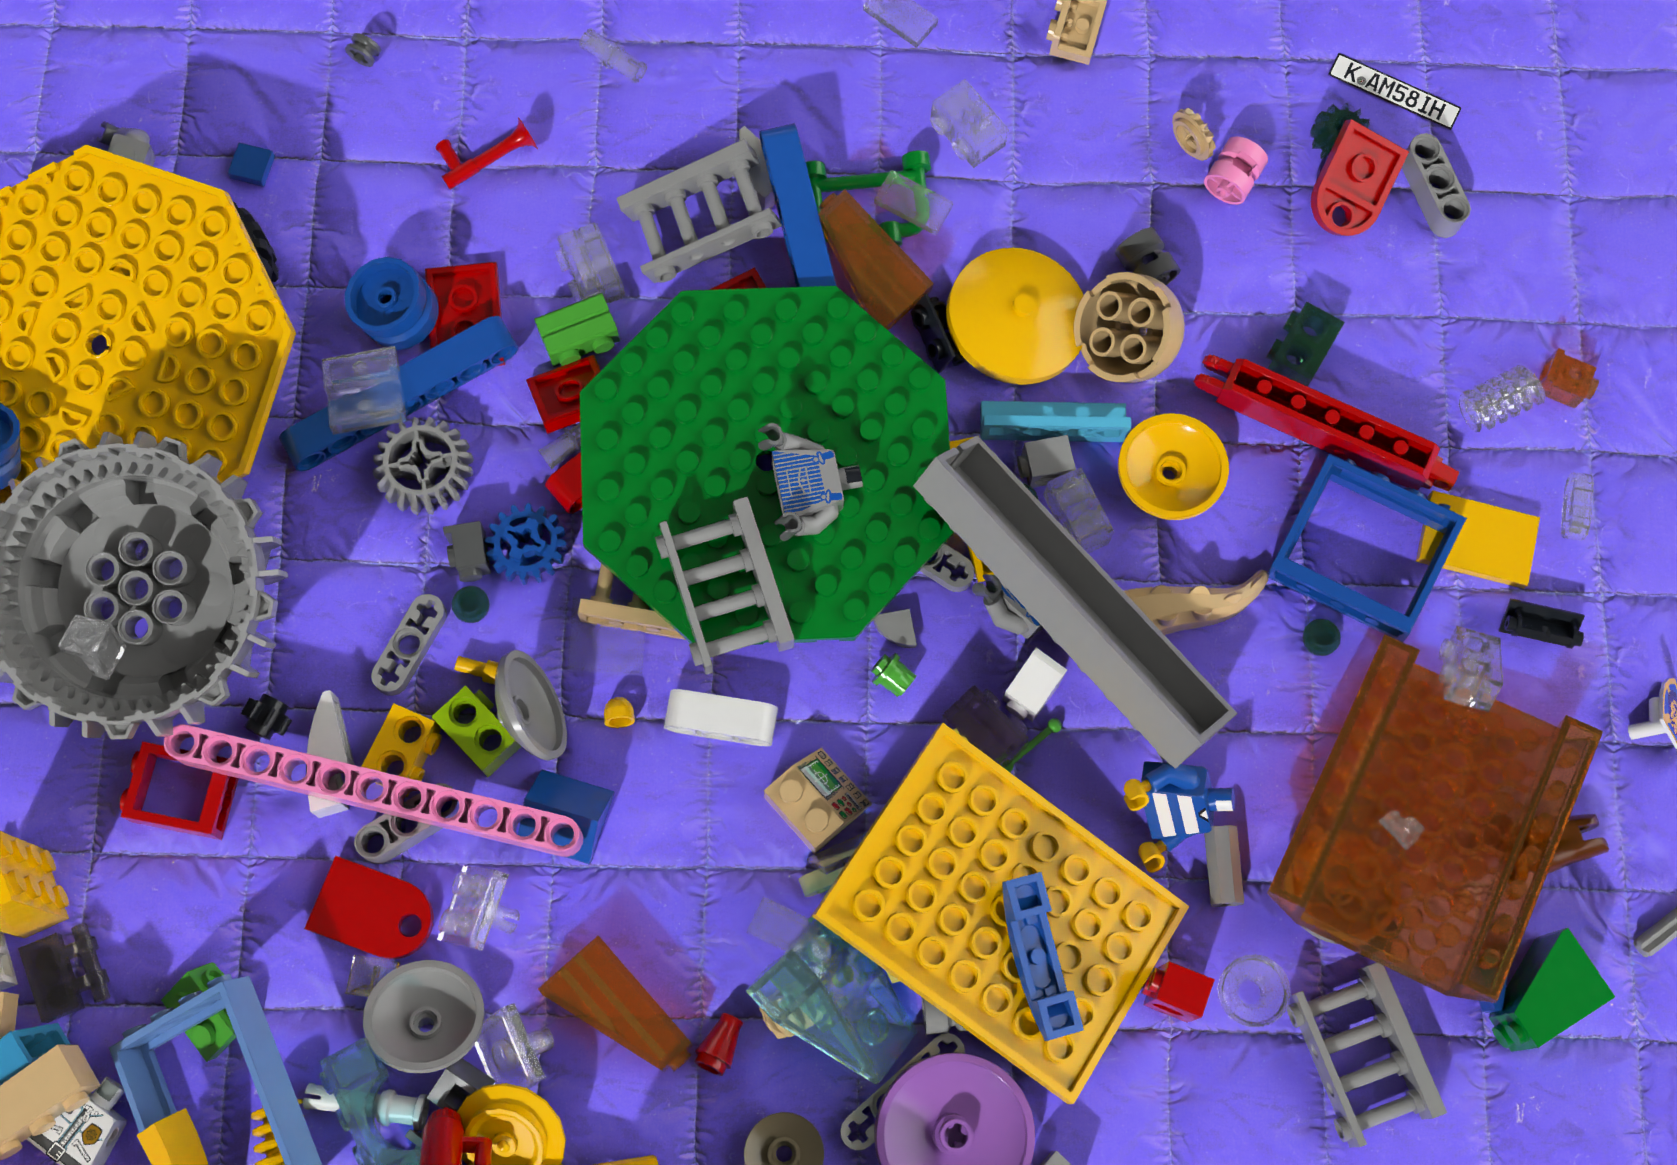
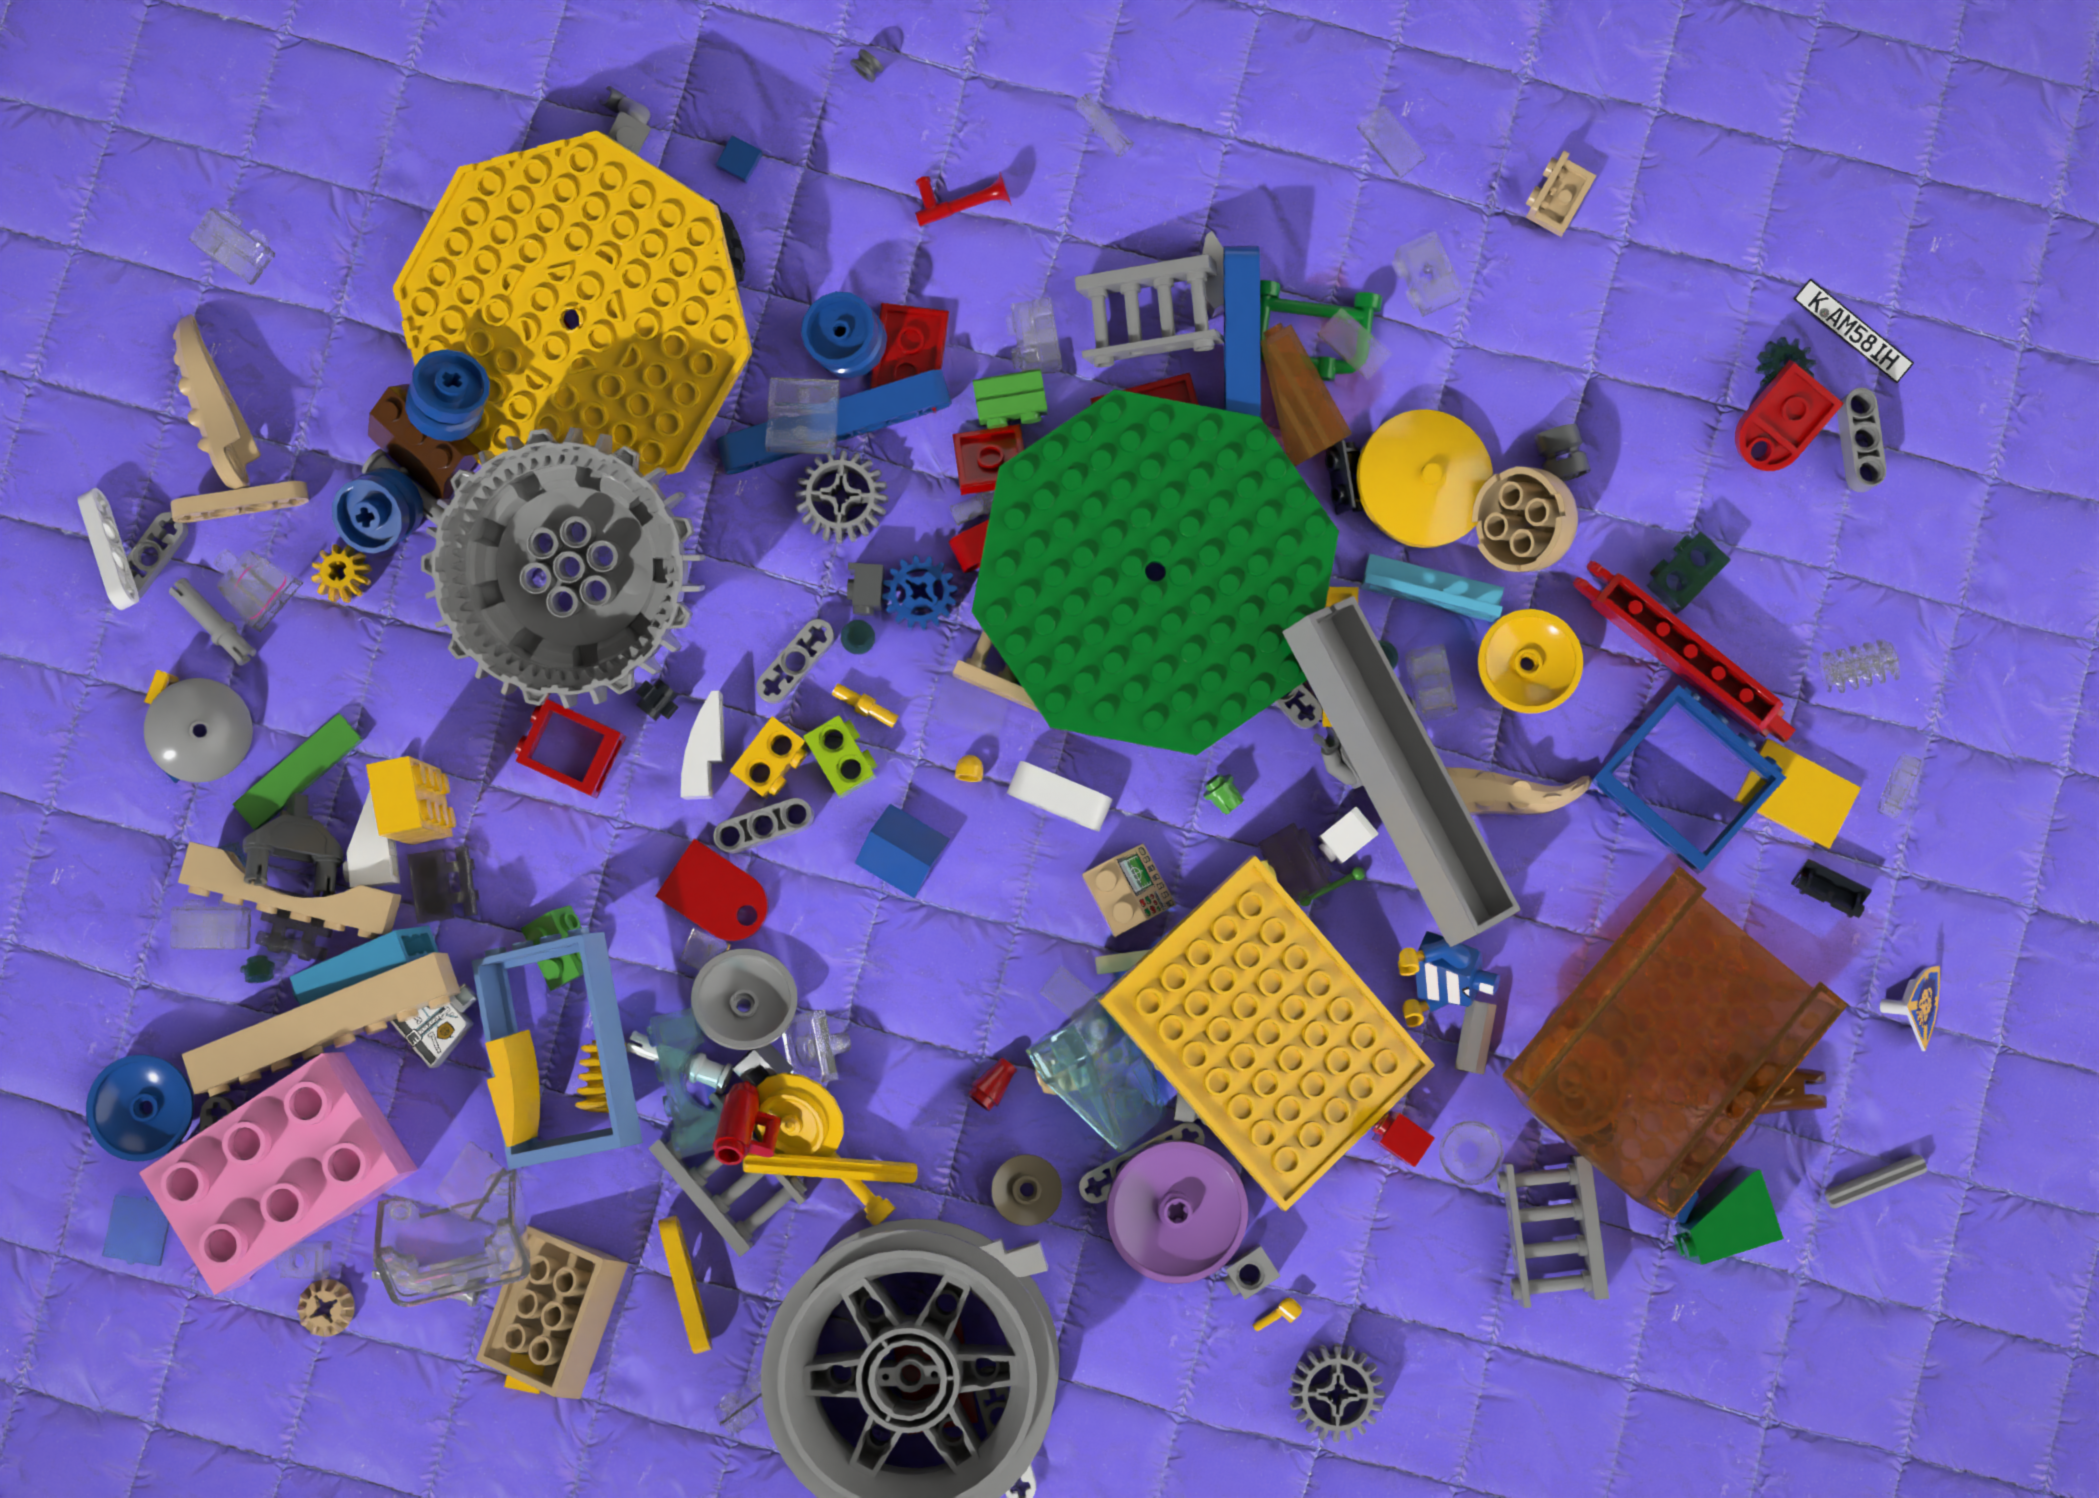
camera: 20 degrees right, 10 degrees up
clear bracket [58,615,127,680] -> none
bright pink beam [164,724,583,857] -> none
clear plate [437,865,520,951] -> none
light grey dish [495,650,567,761] -> none
clear orange slope [538,936,693,1072] -> none
light grey fence [655,497,794,675] -> none
torso [758,423,863,541] -> none
clear piece [807,833,866,875] -> none
light grey tile [873,609,917,648] -> none
blue slope [1002,872,1084,1041] -> none
light grey brick [1017,435,1076,488] -> none
tan gear [1172,108,1216,161] -> none
bright pink wheel [1204,136,1268,205] -> none
plate [1302,619,1341,656] -> none
clear tile [1379,810,1425,850] -> none
clear brick [1439,626,1503,712] -> none
clear orange brick [1534,348,1599,408] -> none

